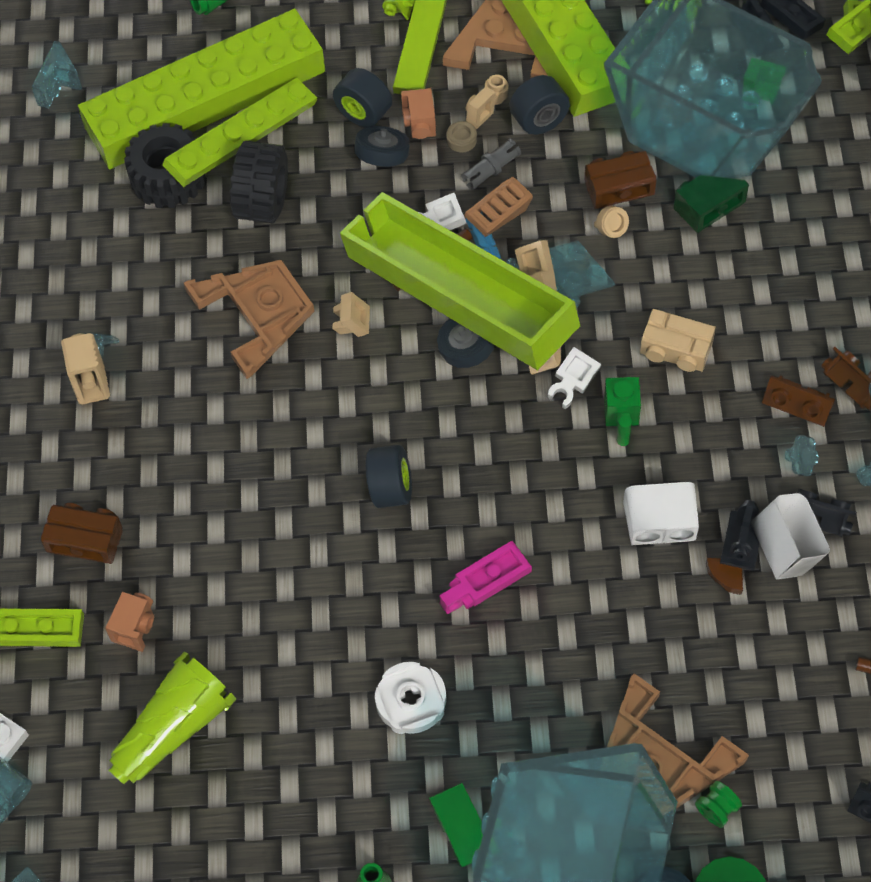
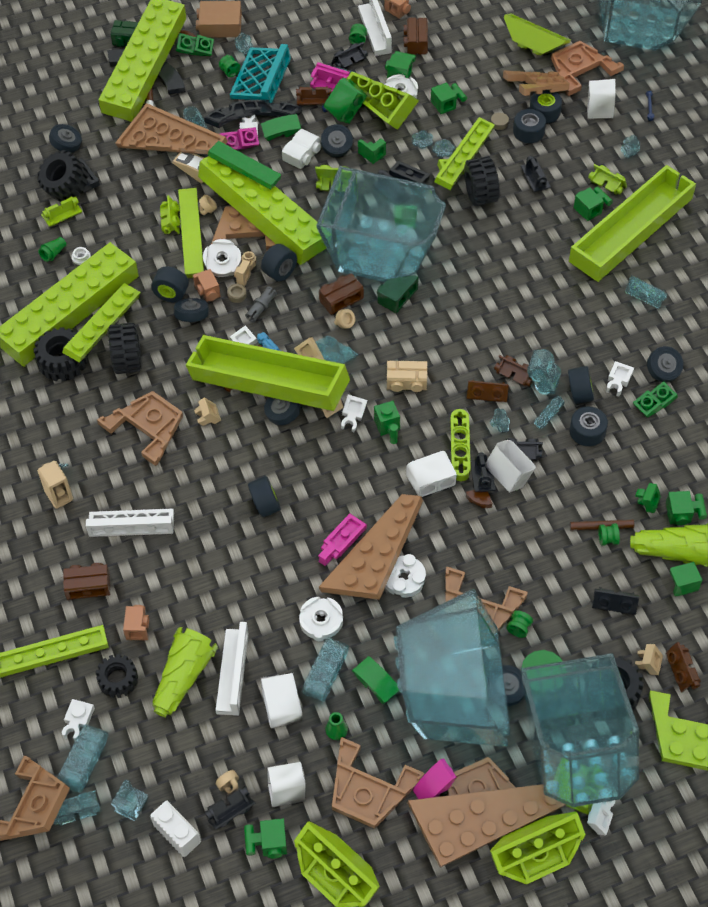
camera: 20 degrees left, 5 degrees down
medium nougat slope [464,177,533,237] -> none
none -> white plate [72,247,91,265]
none -> white fence [86,509,174,537]
none -> black tyre [96,654,138,698]
none -> white plate [203,239,241,277]
none -> white fence [216,622,249,716]
none -> white piece [261,673,302,728]
none -> clear light blue beam [302,637,349,702]
none -> medium nougat wing [319,494,423,600]
none -> white plate [385,554,426,598]
none -> lime beam [450,409,470,481]

